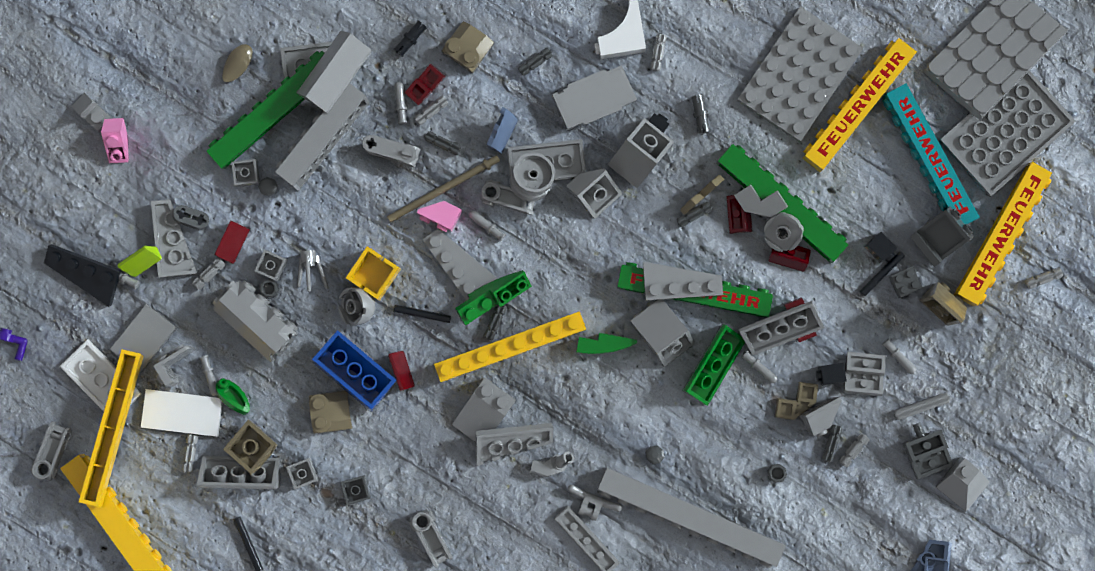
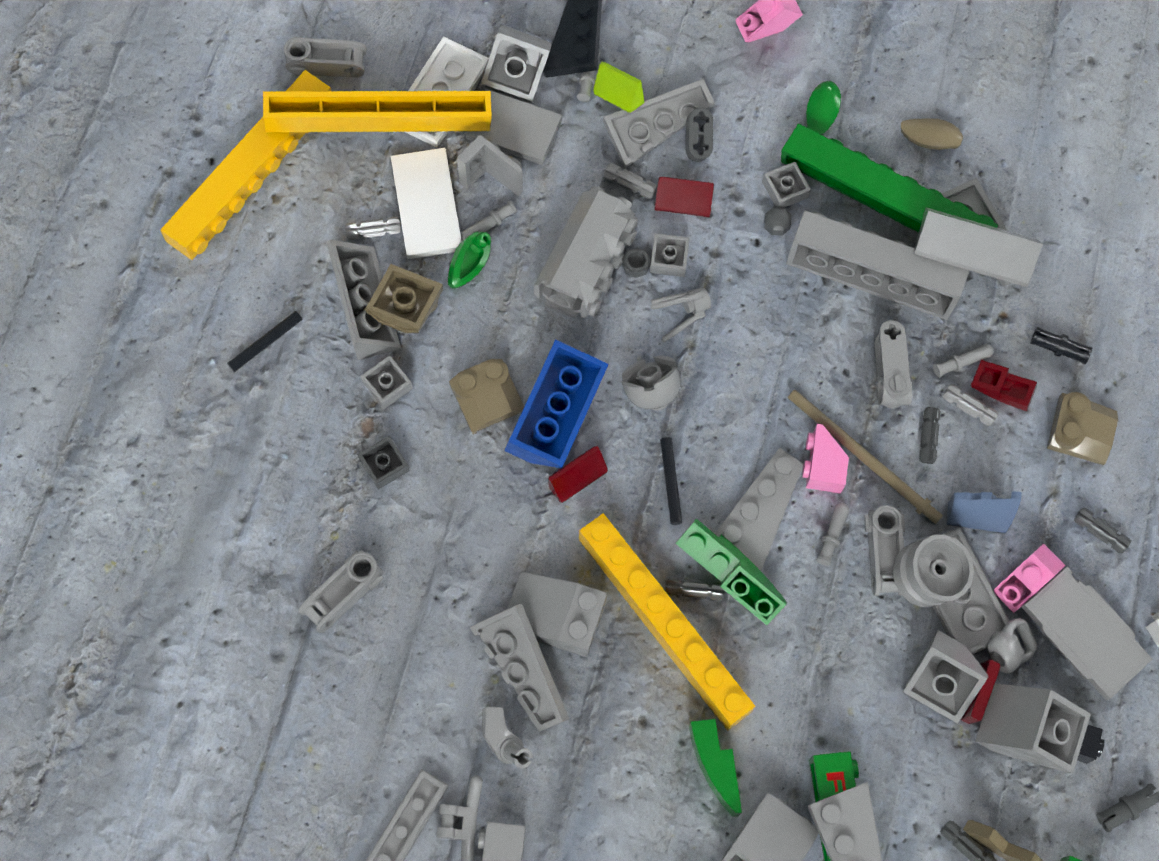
camera: 75 degrees right, 15 degrees down
yellow piece [346,246,401,301] -> none
none -> light grey slope [481,24,552,102]
none -> green arm [806,81,841,135]
none -> dark red tile [960,659,1001,724]
none -> light grey piece [988,618,1038,674]
none -> bright pink slope [993,544,1066,613]

